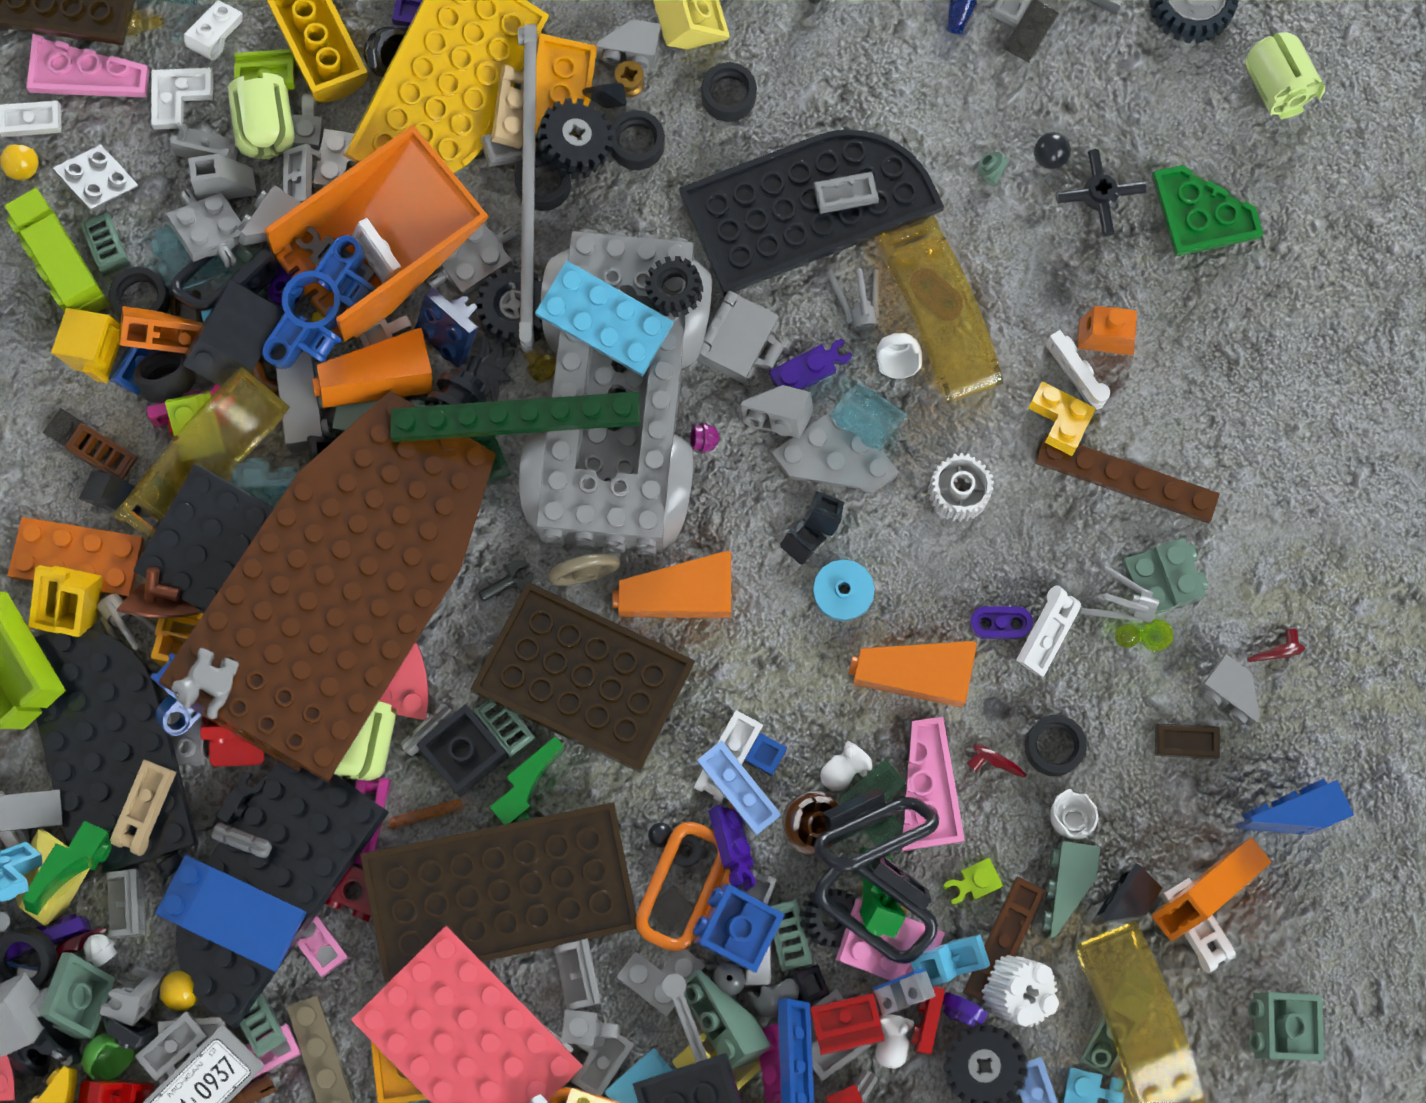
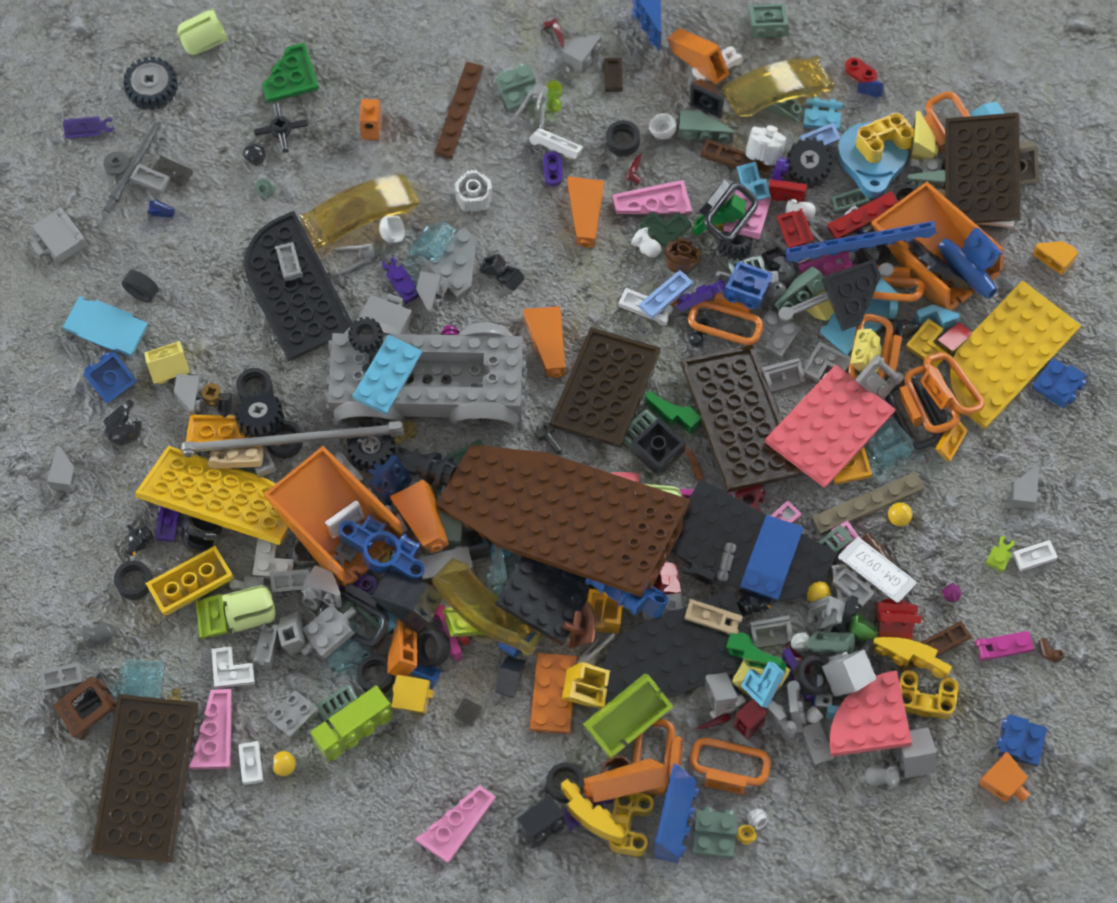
camera: 90 degrees left, 10 degrees down
reddish brown slope [65,423,138,480] -> none
light grey animal [171,648,239,719] -> none
white plate [184,0,243,61] -> none
dark green plate [391,392,640,442] -> none
light grey axle [400,704,454,756] -> none
dark tan plate [547,553,620,586] -> none
light grey plate [561,1009,620,1047] -> none
black tyre [701,62,757,122] -> none
blue plate [744,733,787,776] -> none
medium azure plate [813,559,875,622] -> none
black bar [814,788,939,872] -> none
flat silver piece [873,968,936,1016] -> none
lime plate [942,857,1004,905] -> none
yellow plate [1028,381,1096,456] -> none
white plate [1046,330,1110,410] -> none

